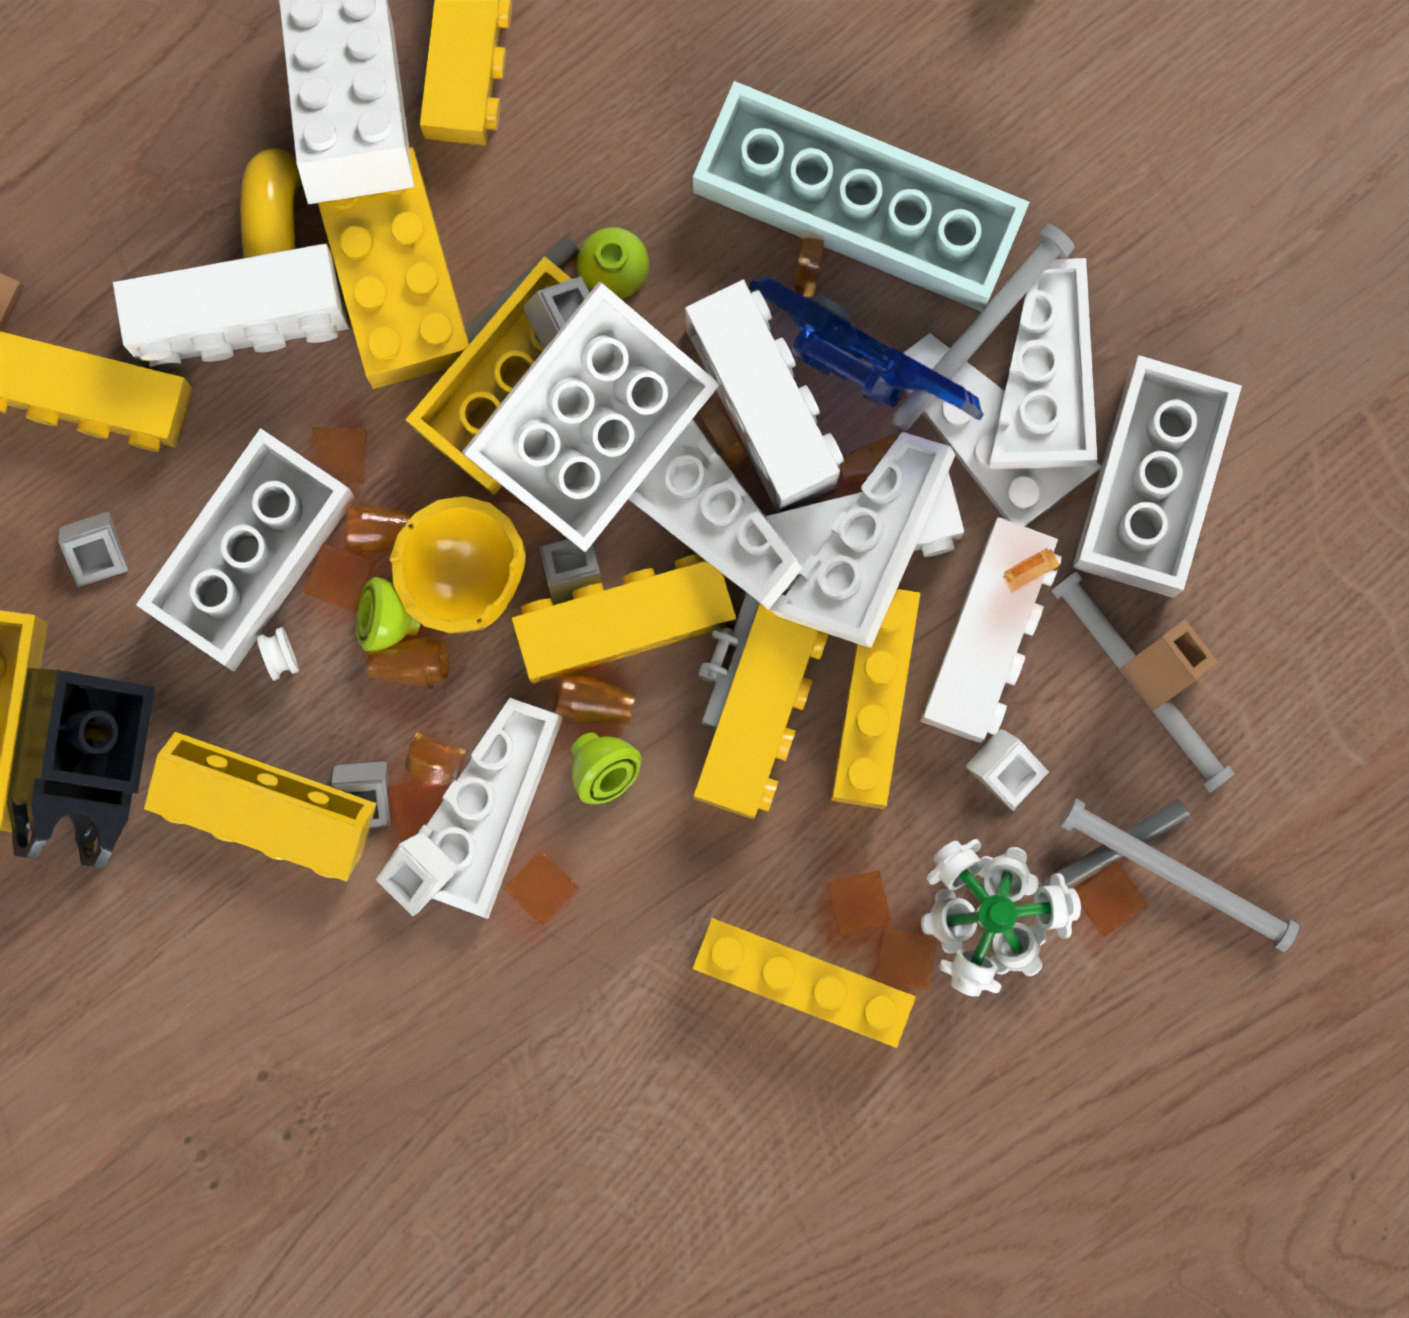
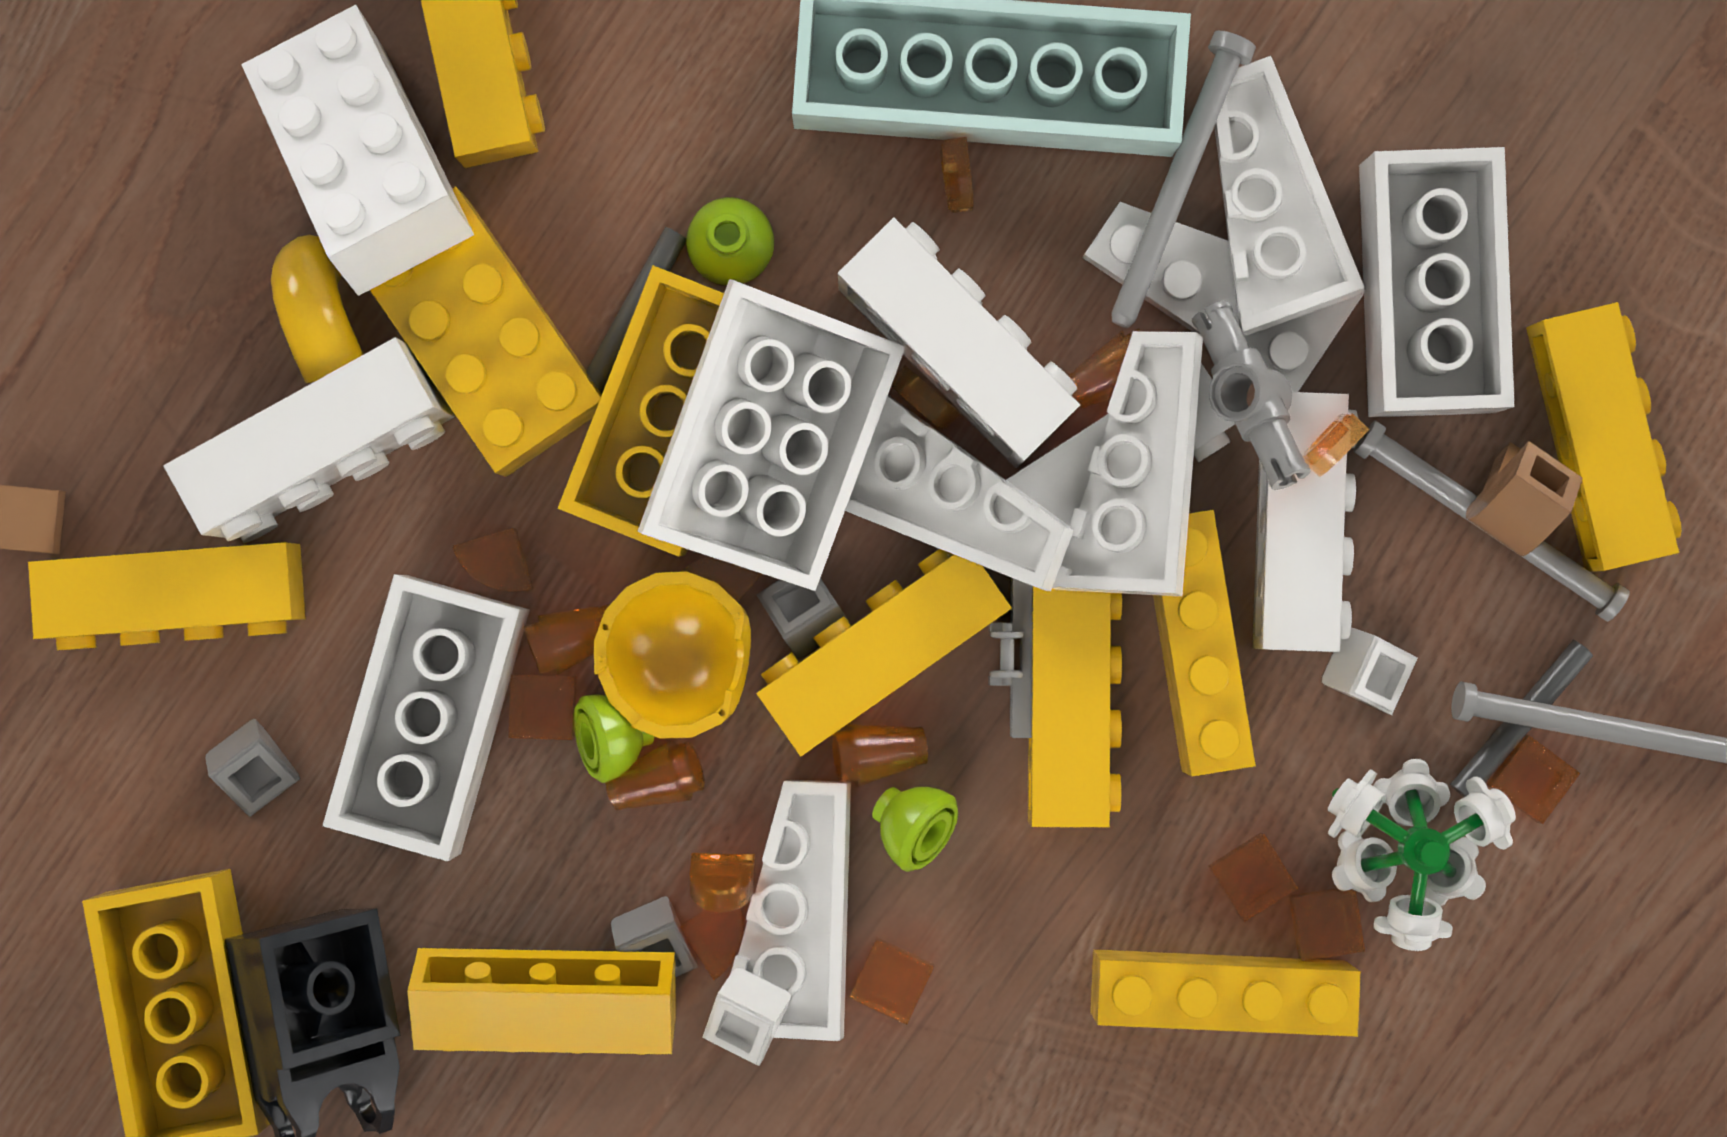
camera: 20 degrees left, 5 degrees up
white bush [257,627,299,681] -> none
light grey slope [523,276,589,350] -> none
clear blue piece [748,277,984,420] -> none
none -> light grey pin [1192,301,1311,490]
none -> yellow brick [1526,302,1682,572]

